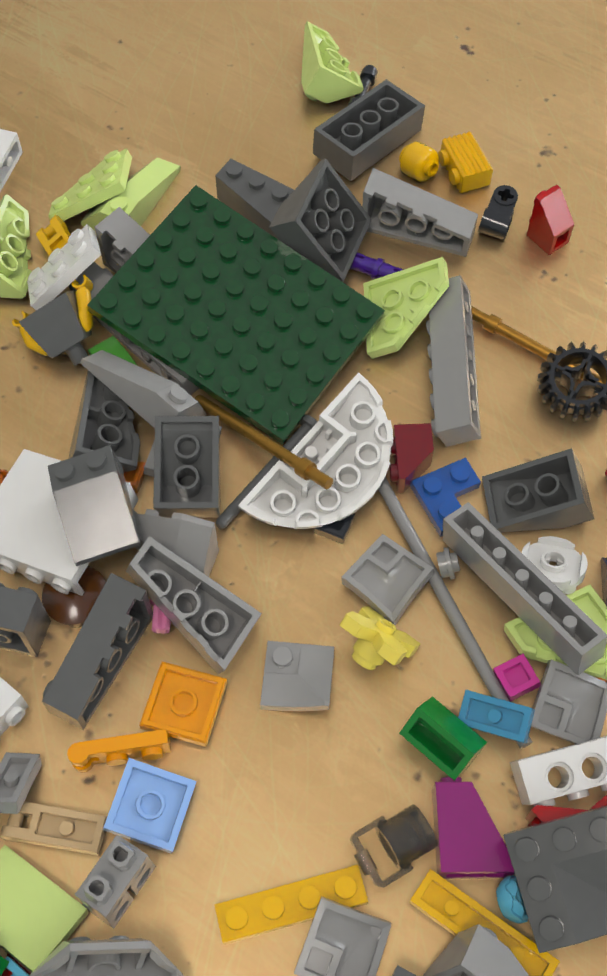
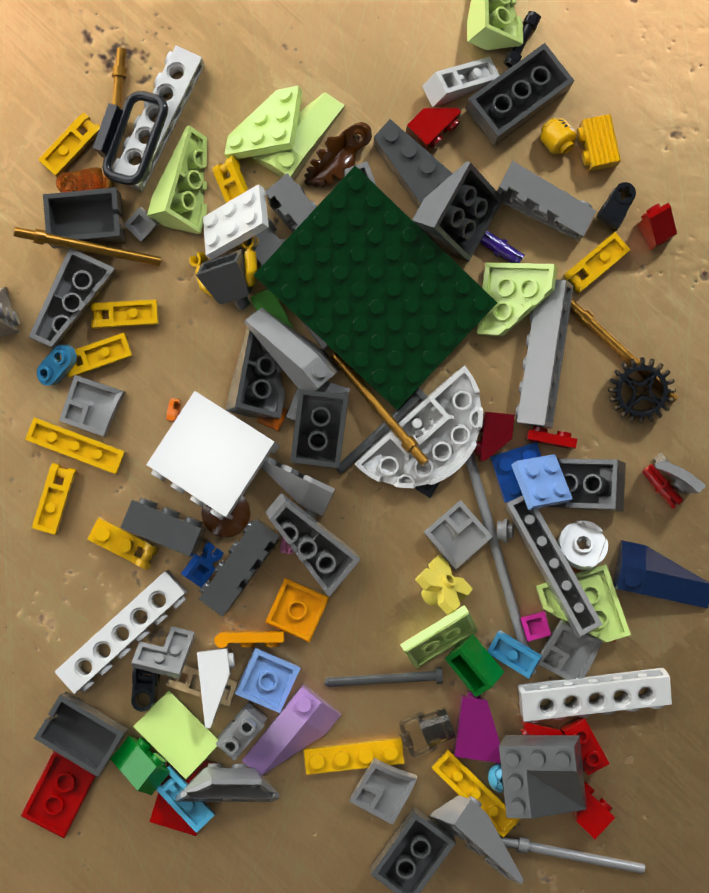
camera: 10 degrees right, 25 degrees up
slope [48,445,141,566] -> none
light grey plate [260,641,334,711] -> none
none -> blue plate [181,542,224,588]
none -> white slope [197,648,235,729]
none -> lavender wedge [242,683,341,775]
none -> reddish brown plant [304,122,372,187]
none -> dark grey bar [325,667,443,687]
none -> yellowish green tile [400,605,478,668]
none -> red slope [406,108,461,151]
none -> white slope [422,57,500,108]
none -> light blue plate [511,454,573,510]
none -> red plate [525,426,578,450]
none -> yellow plate [563,232,631,294]

